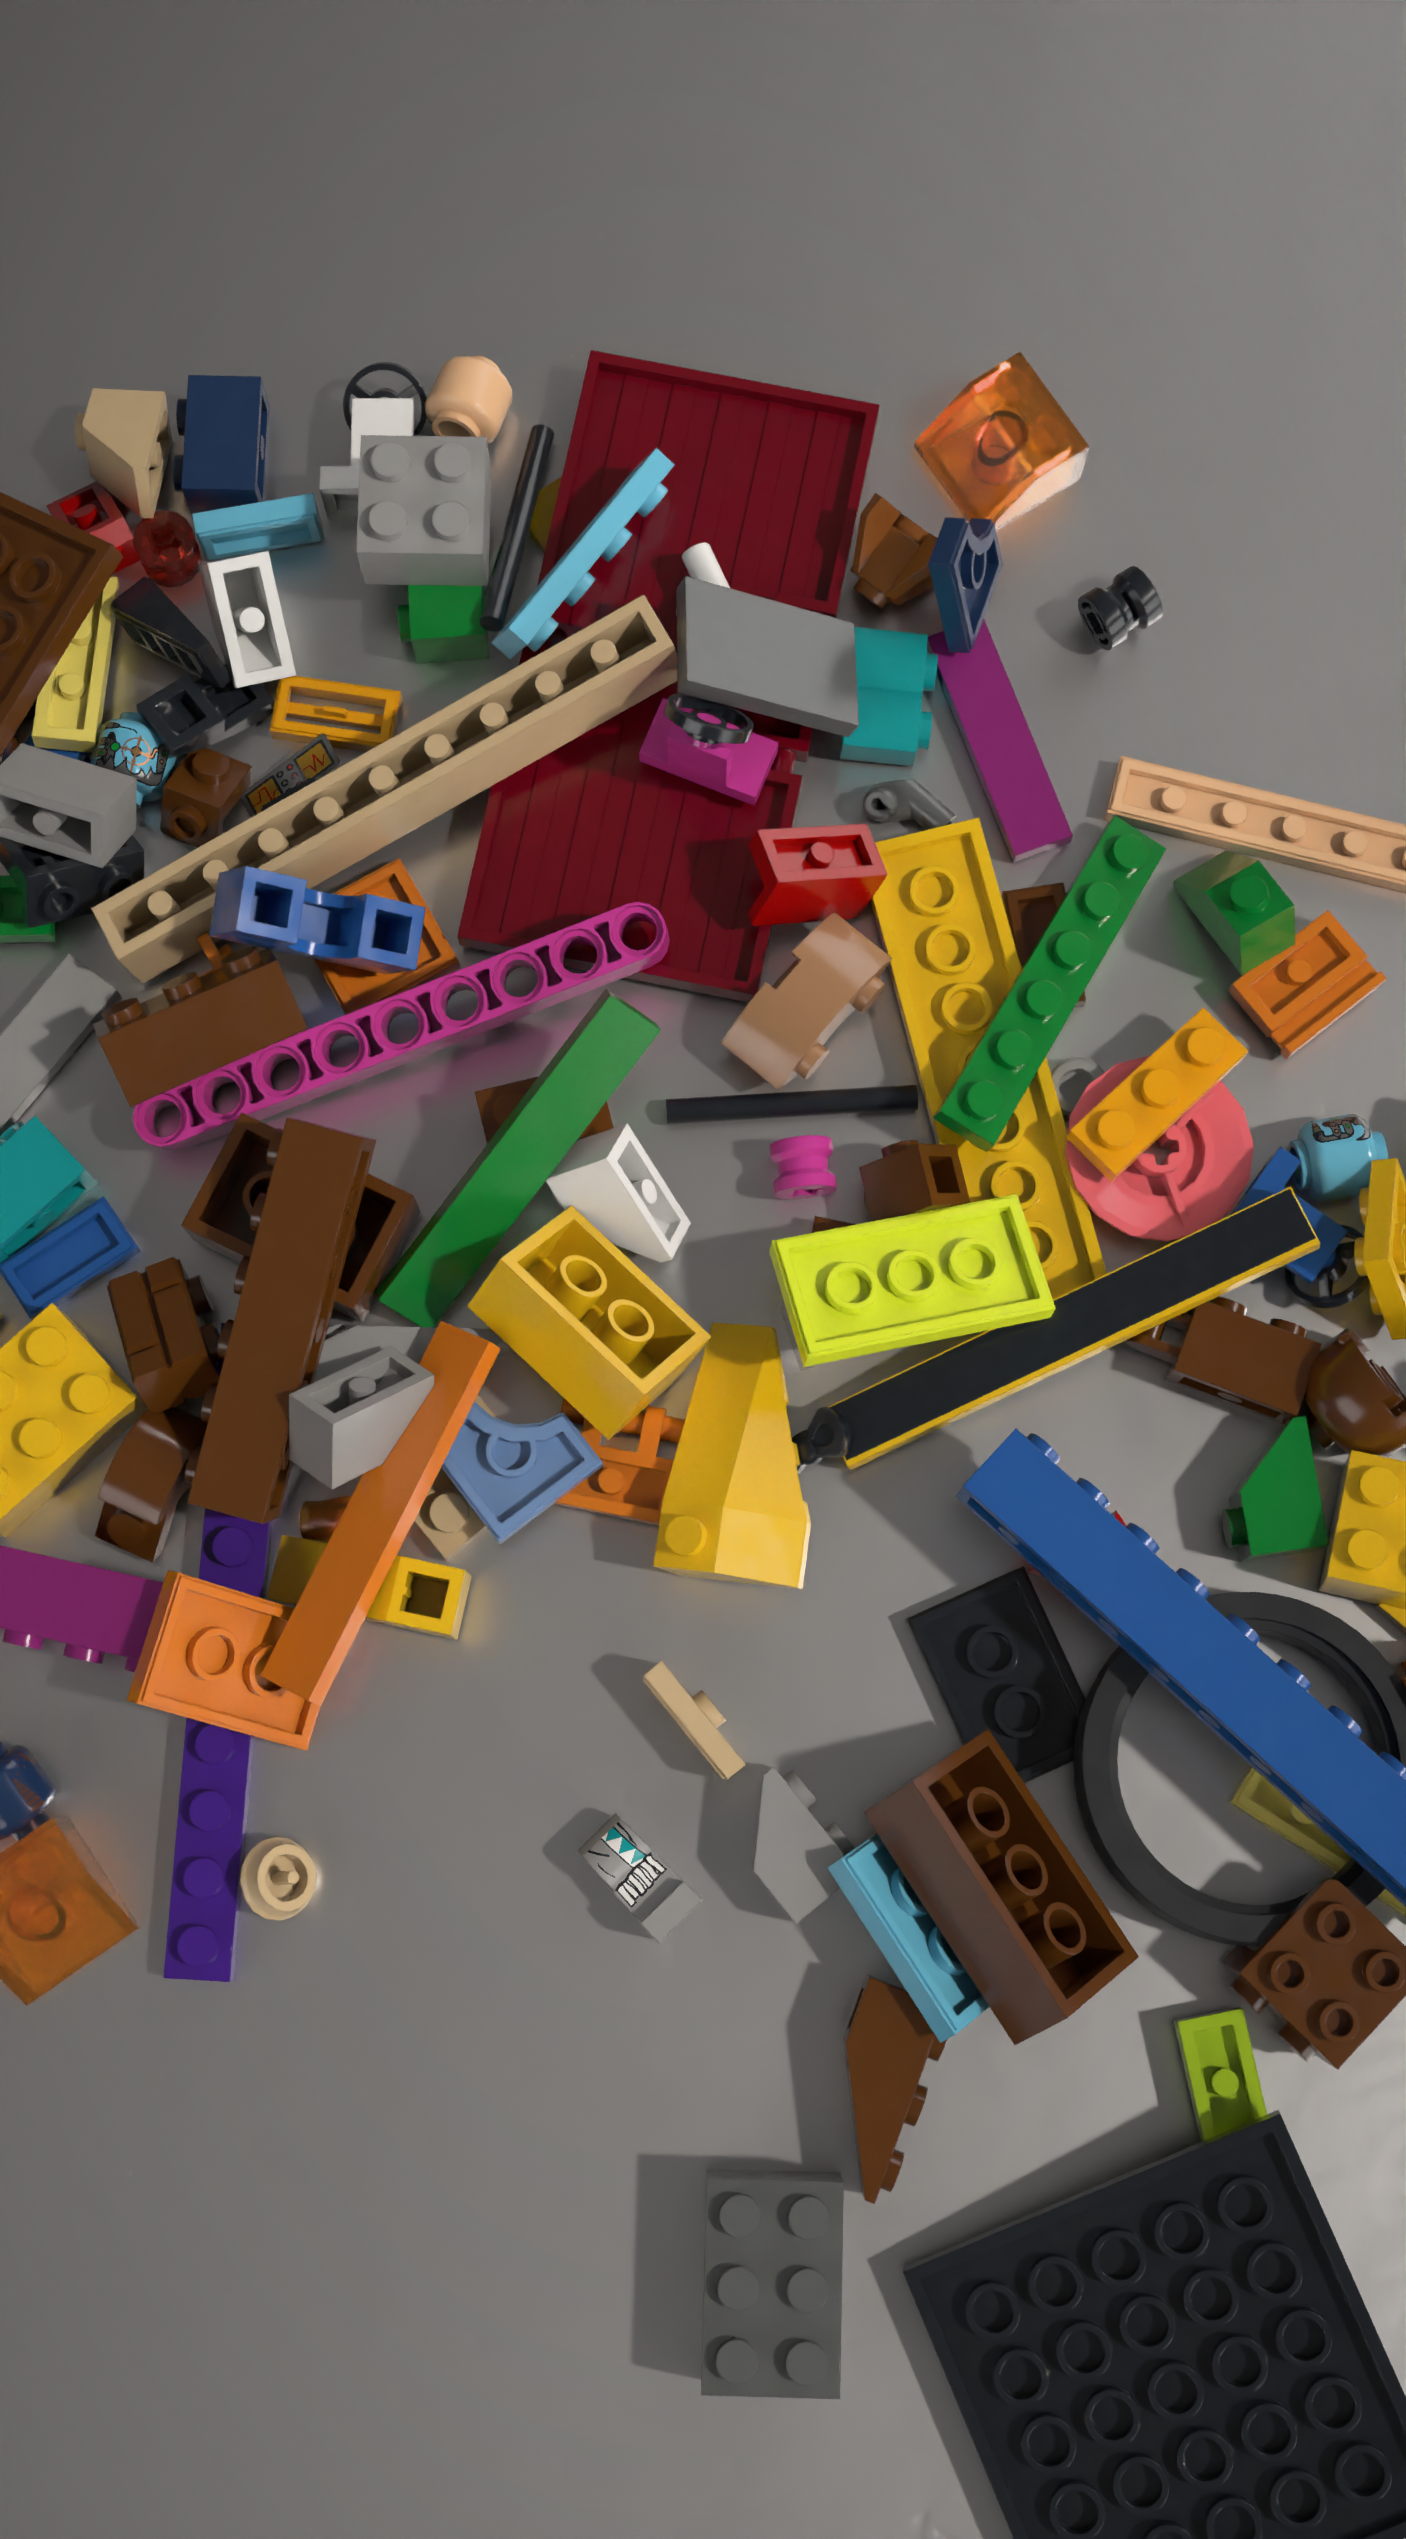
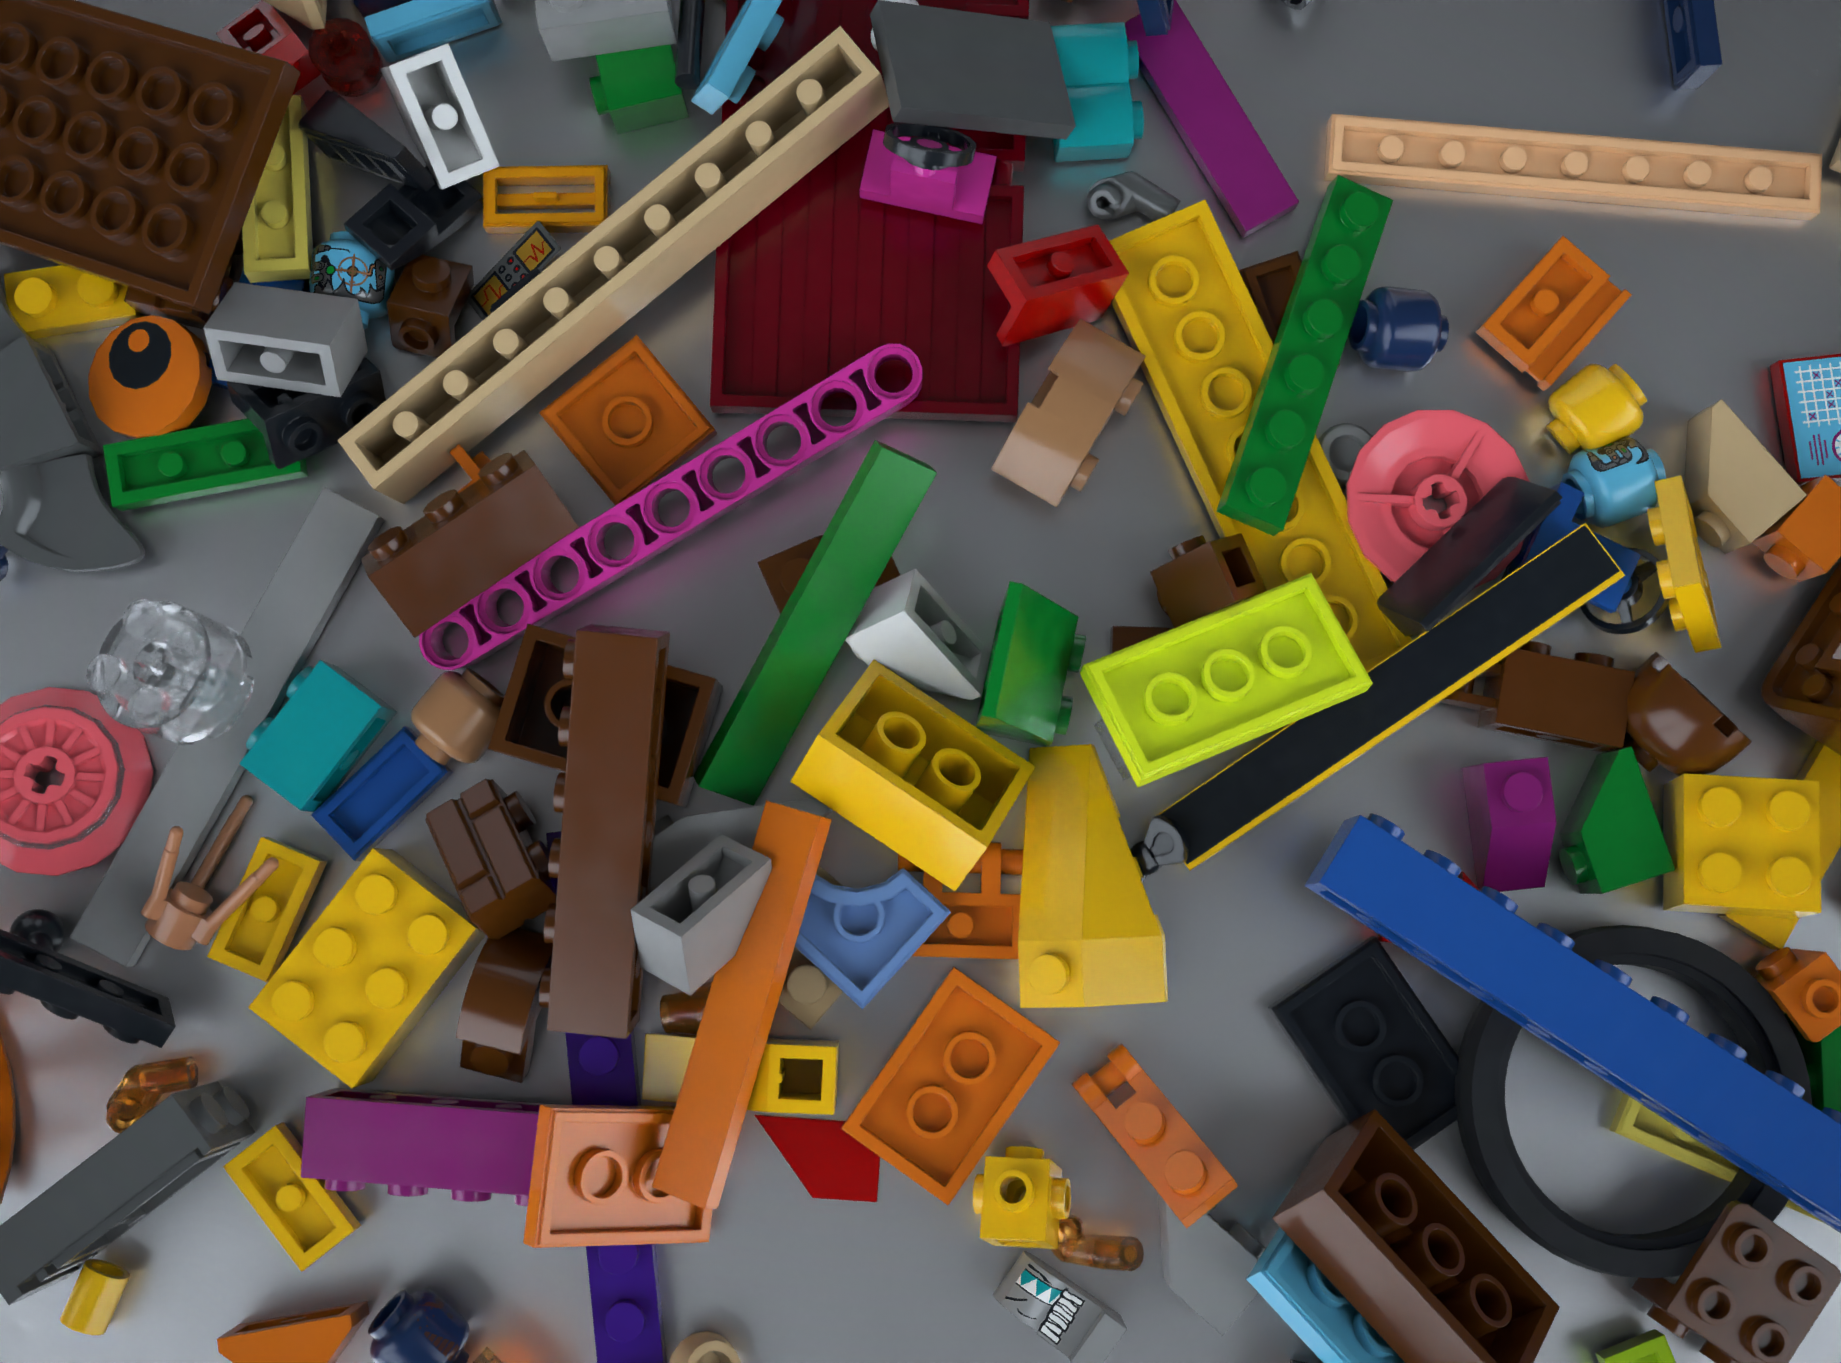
camera: 15 degrees left, 5 degrees up
blue arch [209,866,426,974] -> none
tan plate [643,1661,746,1780] -> none
black bar [666,1085,918,1124] -> none
dark pink wheel [770,1135,837,1200] -> none
light orange plate [1066,1007,1249,1182] -> none
green slope [1173,850,1295,975] -> none
none -> medium nougat head [411,668,505,766]
none -> red sticker [755,1115,880,1202]
none -> orange plate [841,966,1060,1205]
none -> yellow brick [973,1146,1071,1249]
none -> green slope [975,581,1086,747]
none -> clear orange arm [1051,1215,1144,1271]
none -> orange plate [1072,1044,1238,1229]
none -> dark blue head [1349,286,1449,372]
none -> black slope [1376,477,1562,637]
none -> magenta slope [1462,757,1557,892]
none -> yellow head [1546,364,1647,455]

